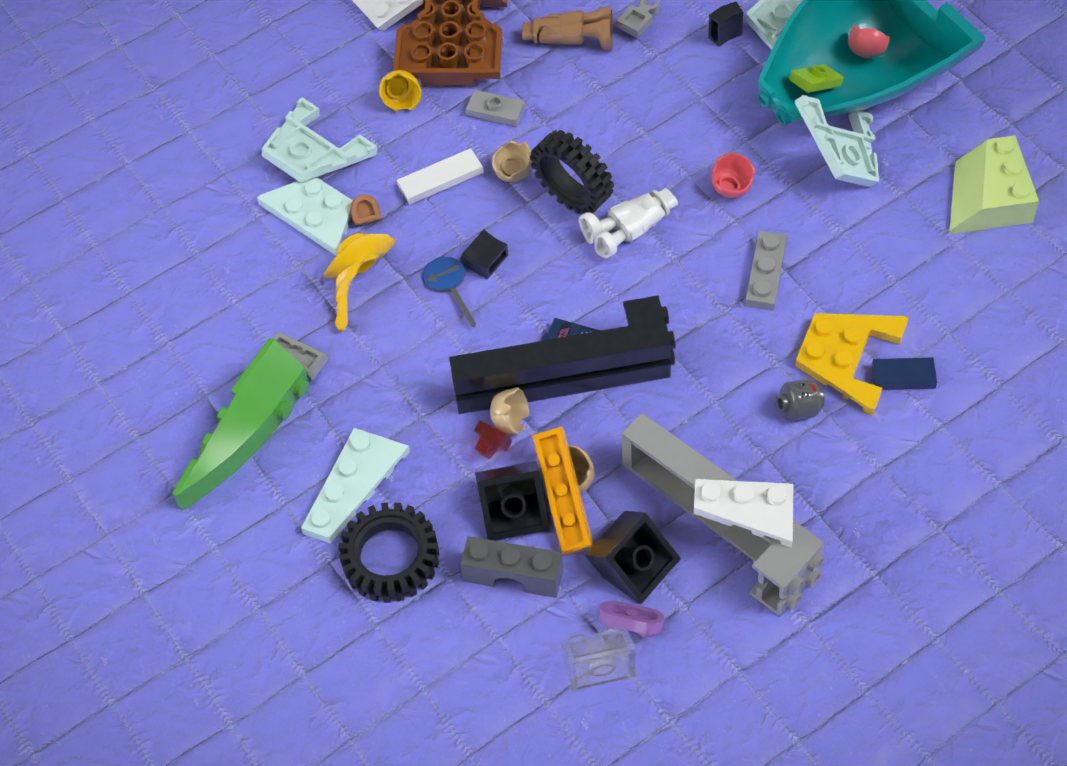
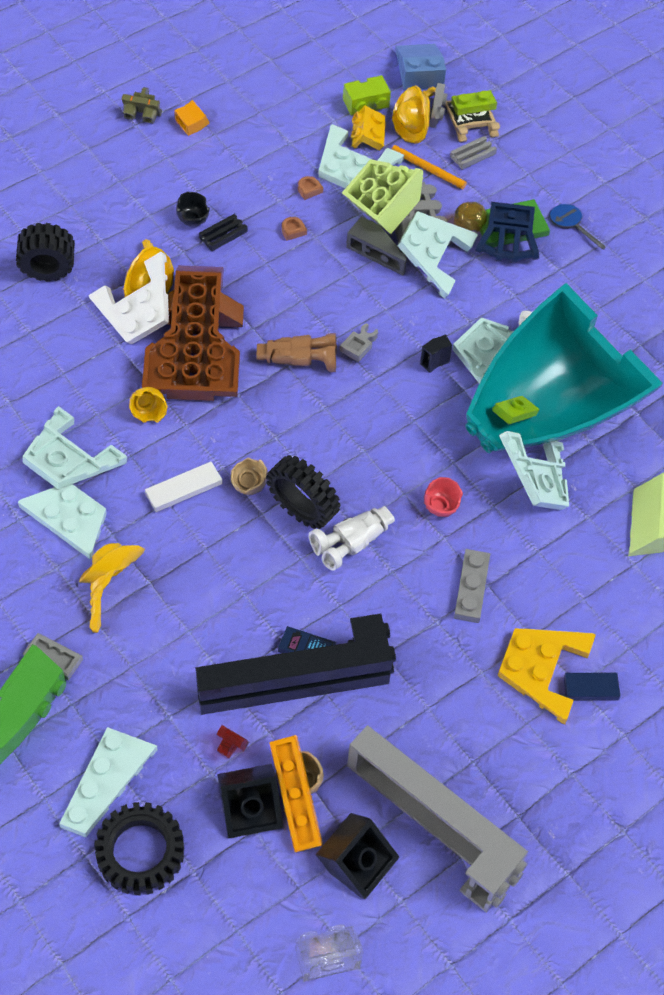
camera: 10 degrees left, 0 degrees up
nougat tile [350,194,382,226] -> none
blue piece [423,257,476,327] -> none
black piece [460,229,509,279] -> none
dark grey arch [460,536,563,598] -> none
light grey plate [465,90,526,127] -> none
tan hair [490,387,529,437] -> none
medium lavender plate [598,601,664,637] -> none
white wing [694,479,793,548] -> none
dark grey head [776,379,824,421] -> none
coral hair [848,25,890,59] -> none

